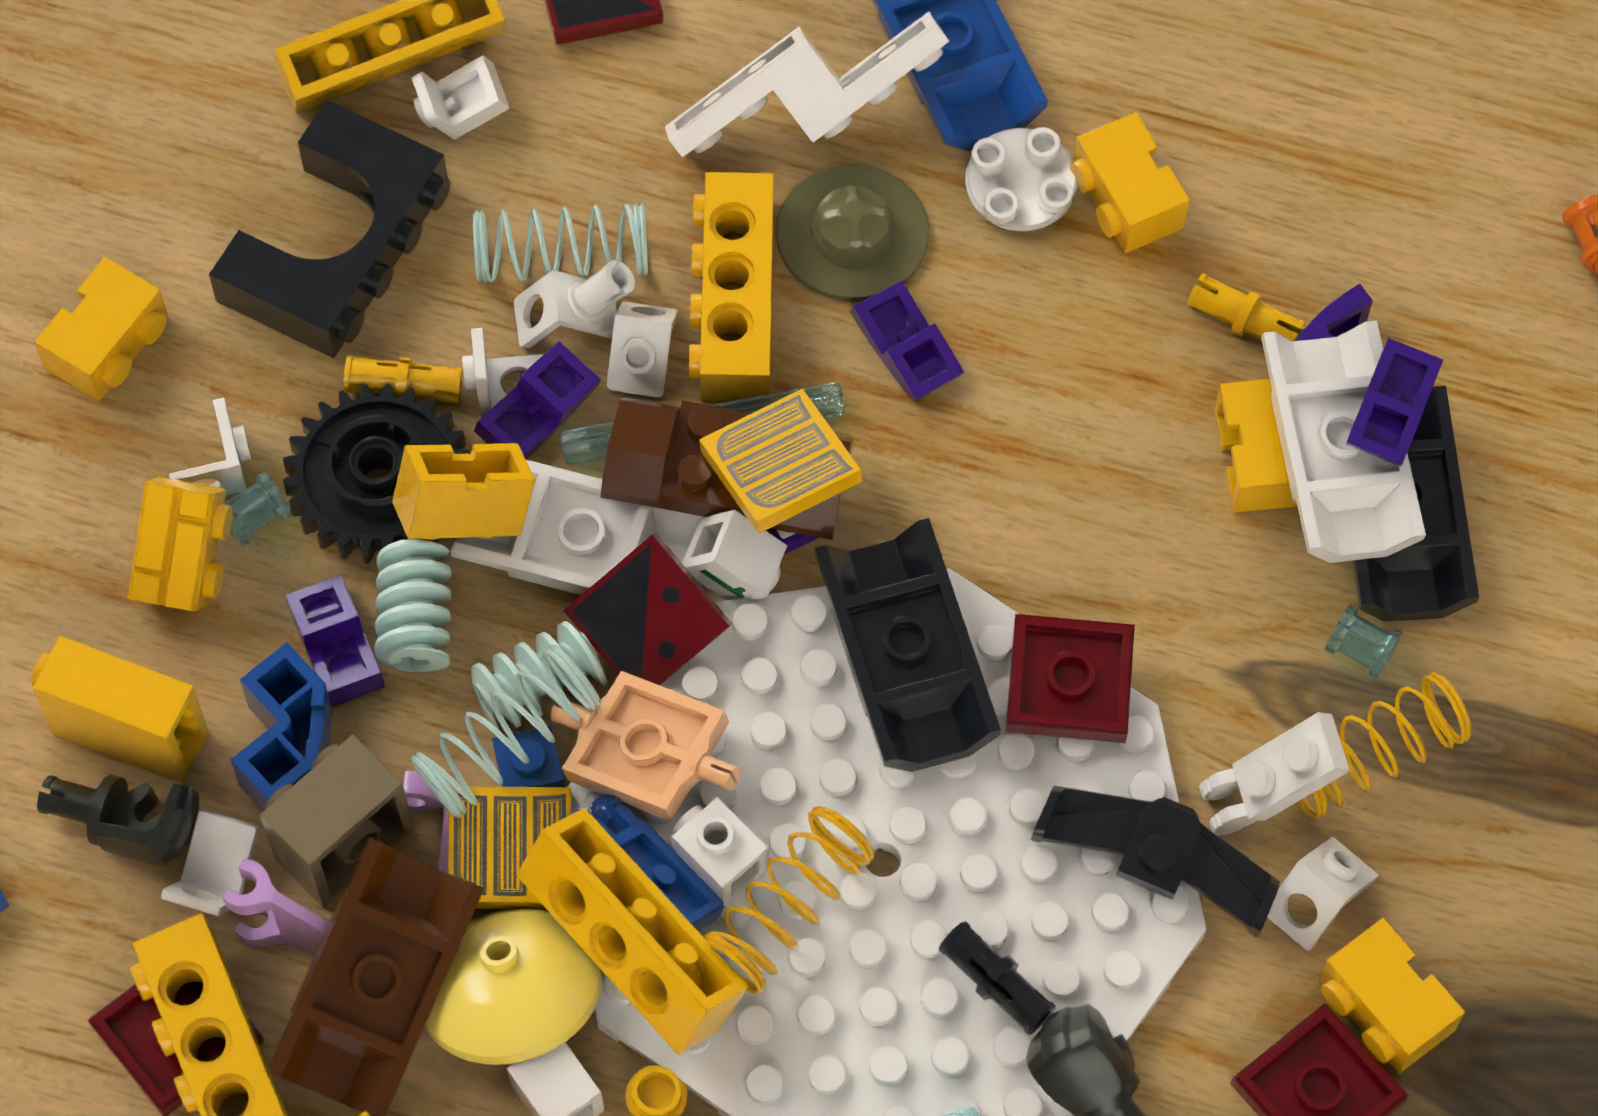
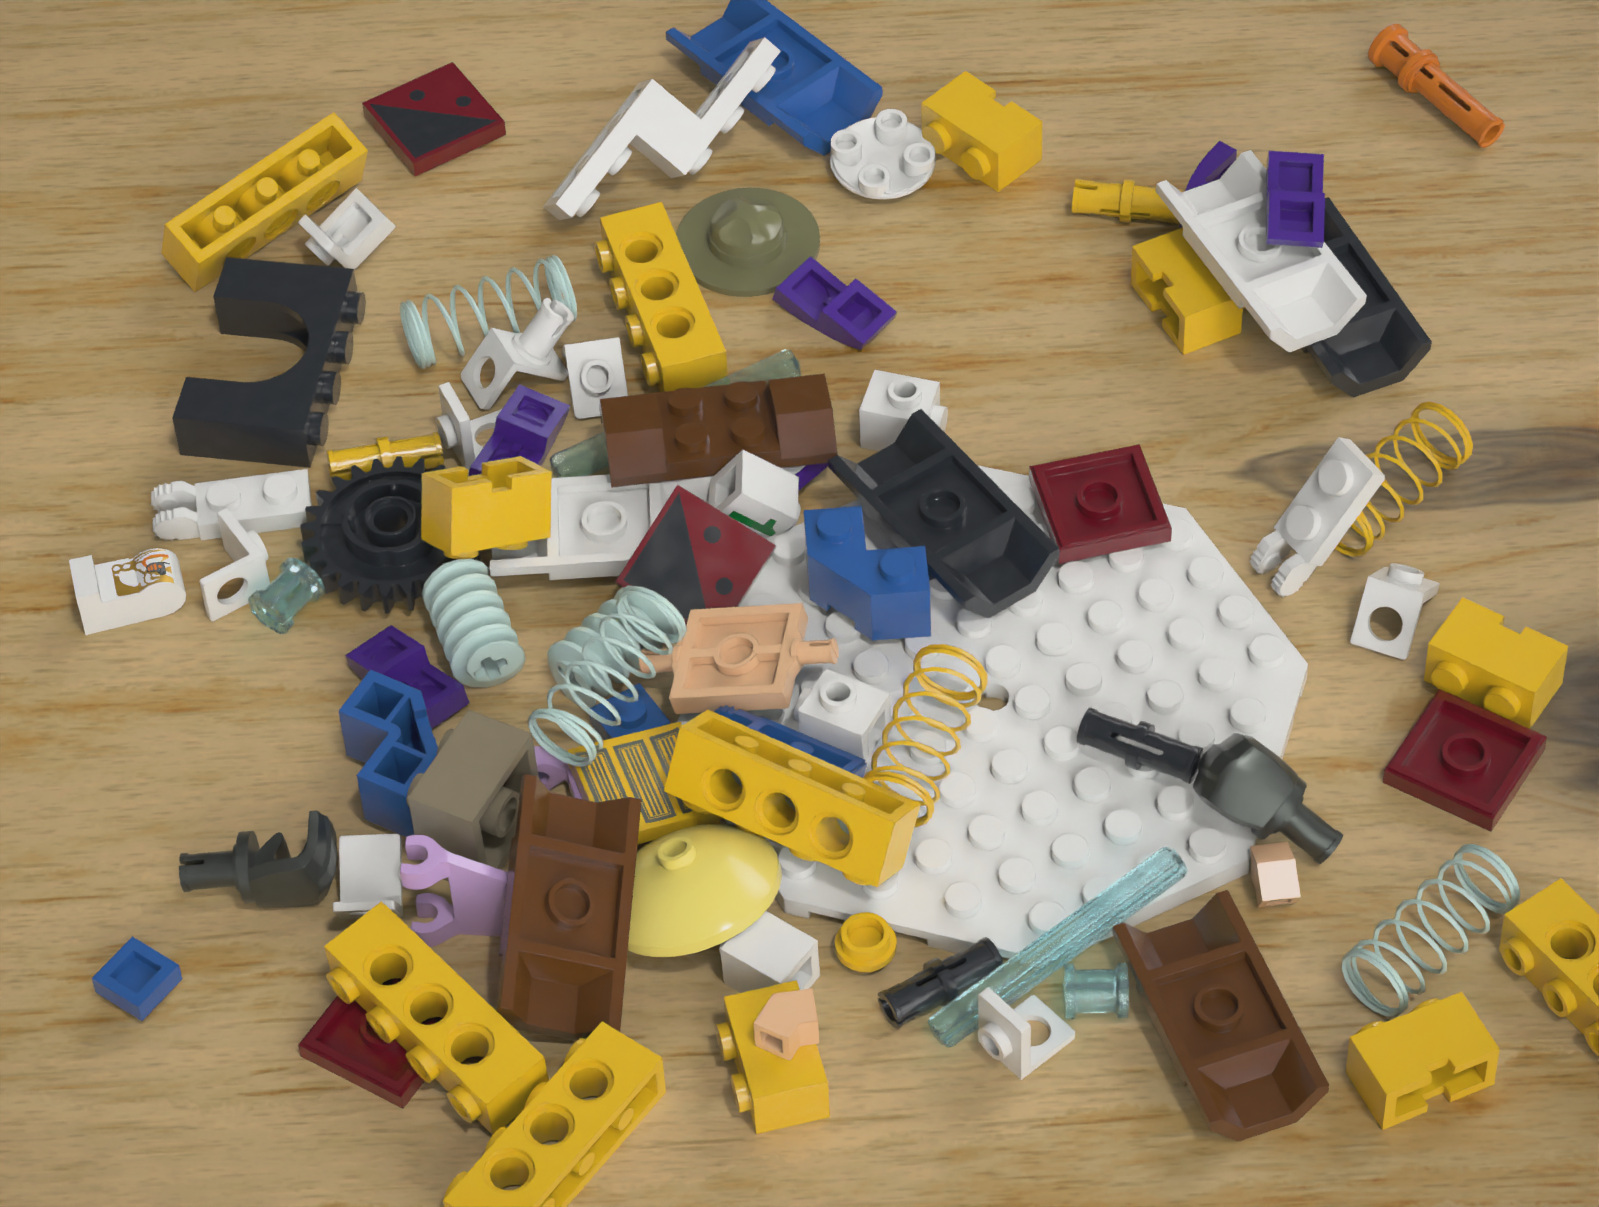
camera: 15 degrees left, 15 degrees down
yellow brick [31,636,209,784] -> none
yellow brick [34,257,168,402] -> none
yellow brick [127,477,233,611] -> none
yellow tile [699,388,862,534] -> none
black plate [1030,785,1280,937] -> none
clear light blue bush [1324,604,1403,679] -> none
none -> white leg [69,548,186,635]
none -> white hinge [151,469,312,541]
none -> blue brick [804,506,931,641]
none -> white brick [859,370,948,451]

